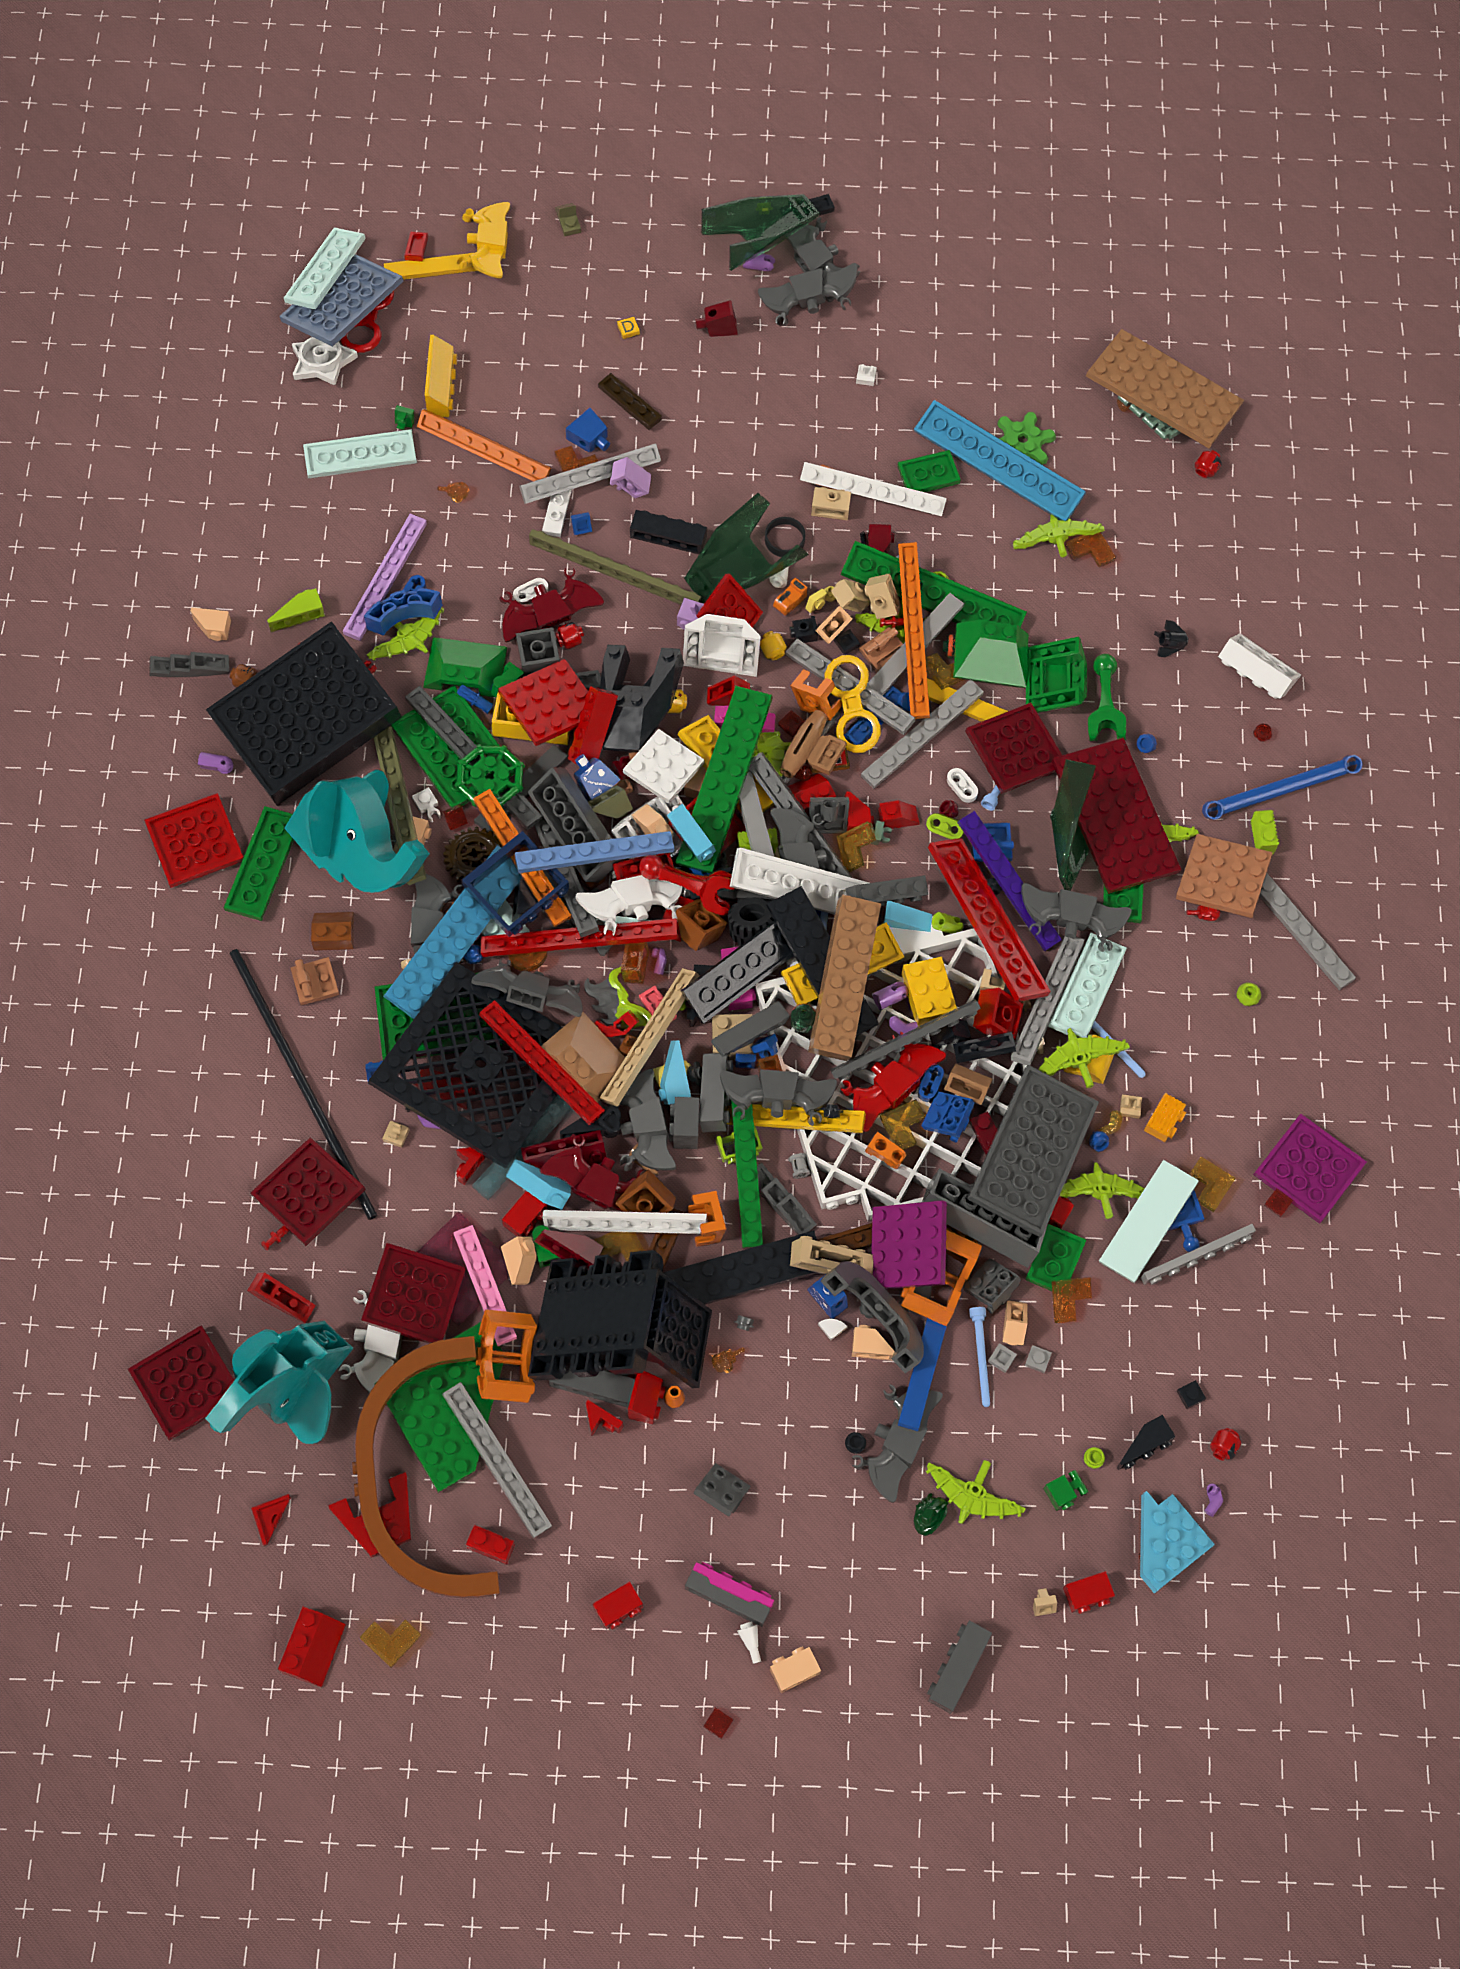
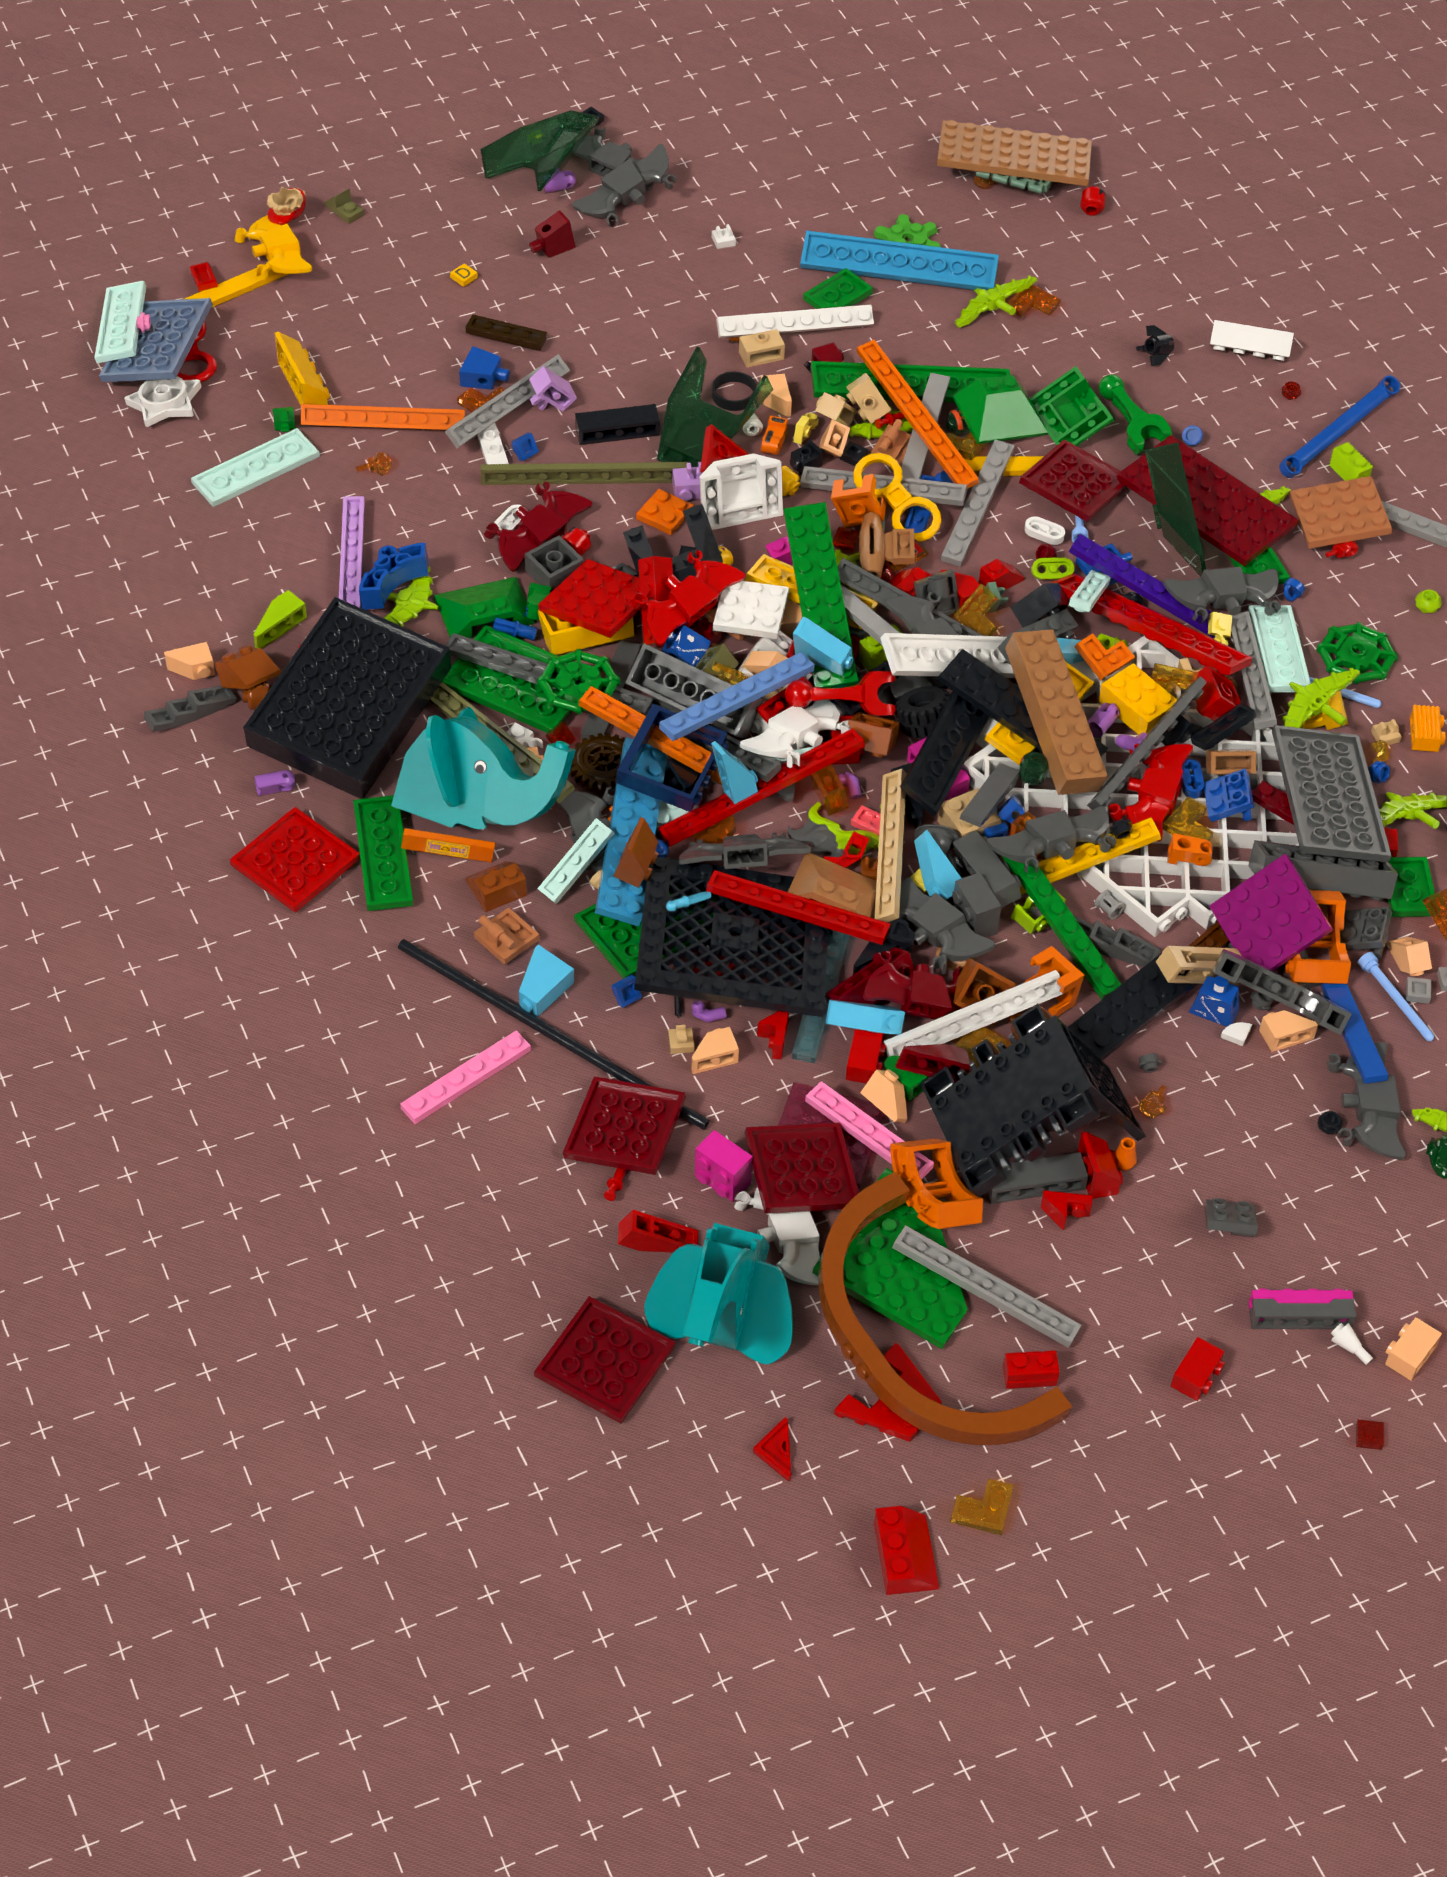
camera: 25 degrees left, 15 degrees down
red slope [707,675,750,706] -> none
none -> bright pink plate [137,312,151,333]
none -> dark orange slope [215,645,281,689]
none -> tan hair [267,187,306,225]
none -> bright pink plate [400,1030,531,1124]
none -> orange tile [401,828,495,863]
none -> medium azure slope [519,944,574,1017]
none -> light aqua plate [537,818,615,904]
none -> dark orange slope [613,817,658,888]
none -> red torso [632,550,745,646]
none -> orange plate [636,489,694,536]
none -> medium azure piece [666,892,711,911]
none -> light nougat slope [692,1027,739,1074]
none -> dark pink brick [695,1130,753,1202]
none -> medium azure slope [711,741,758,804]
none -> clear yellow plate [712,661,751,685]
none -> light nougat slope [757,374,792,417]
none -> dark grey hat [914,824,959,855]
none -> black slope [1010,583,1070,628]
none -> light aqua plate [1069,570,1111,612]
none -> orange plate [1075,633,1135,681]
none -> clear yellow plate [1152,663,1198,693]
none -> light yellow plate [1208,612,1232,646]
none -> blue tile [1283,578,1305,602]
none -> green plate [1317,622,1398,685]

